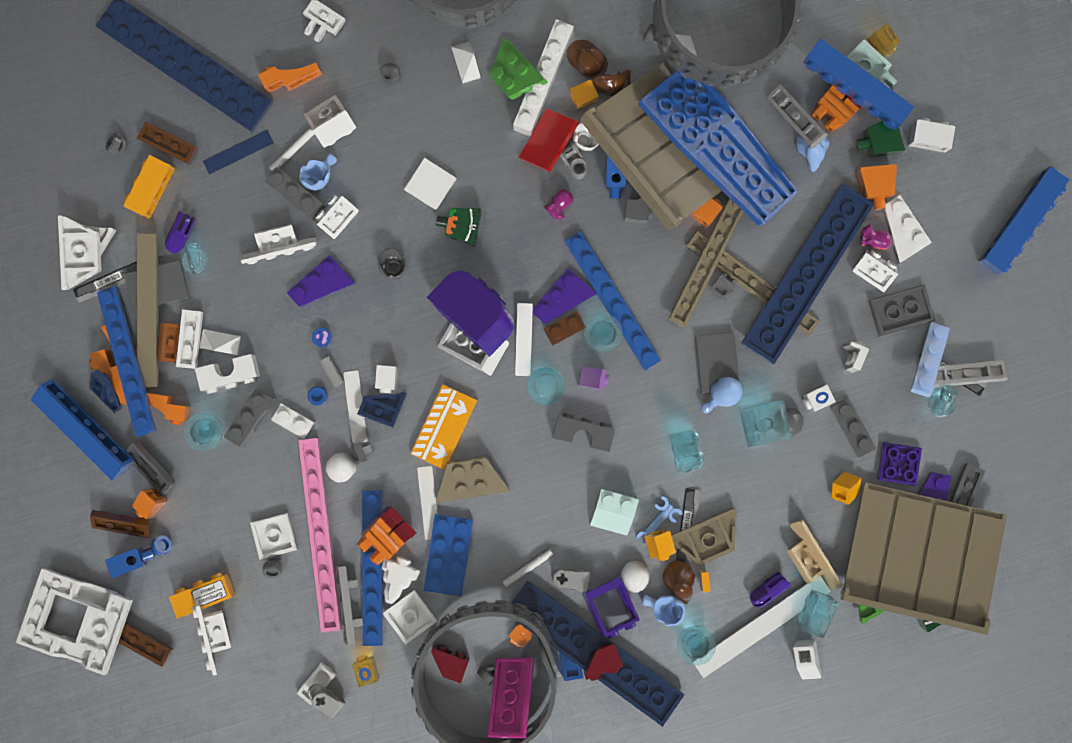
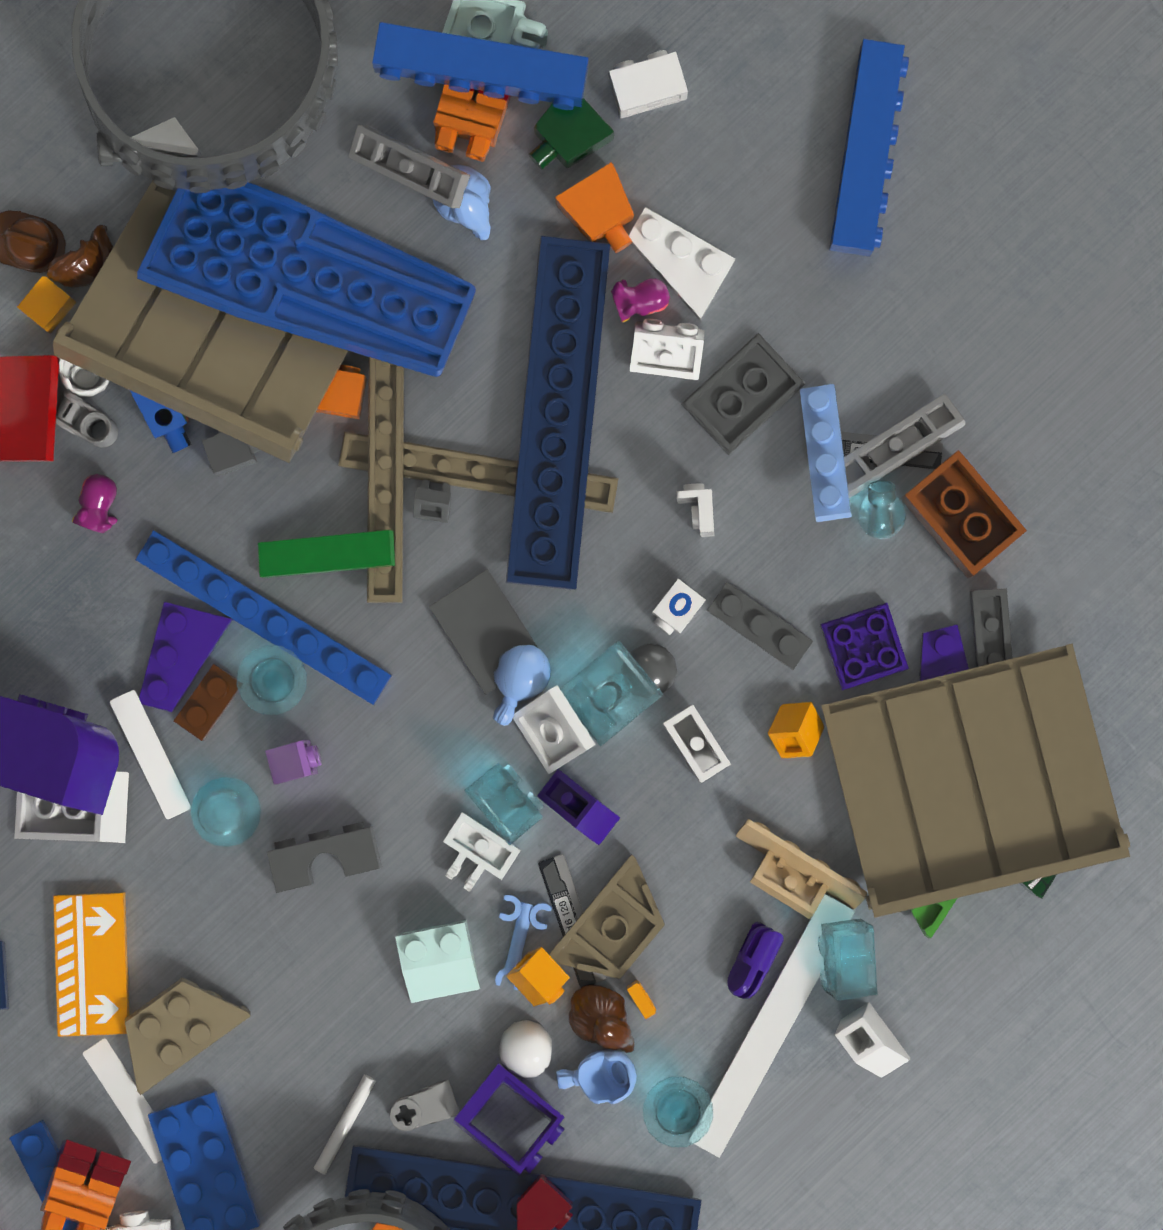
camera: 25 degrees left, 0 degrees up
none -> green tile [258,530,395,578]
none -> white hinge [443,812,521,892]
none -> white plate [513,685,596,774]
none -> dark purple slope [537,769,620,845]
none -> white brick [662,704,731,783]
none -> dark orange brick [900,450,1027,578]

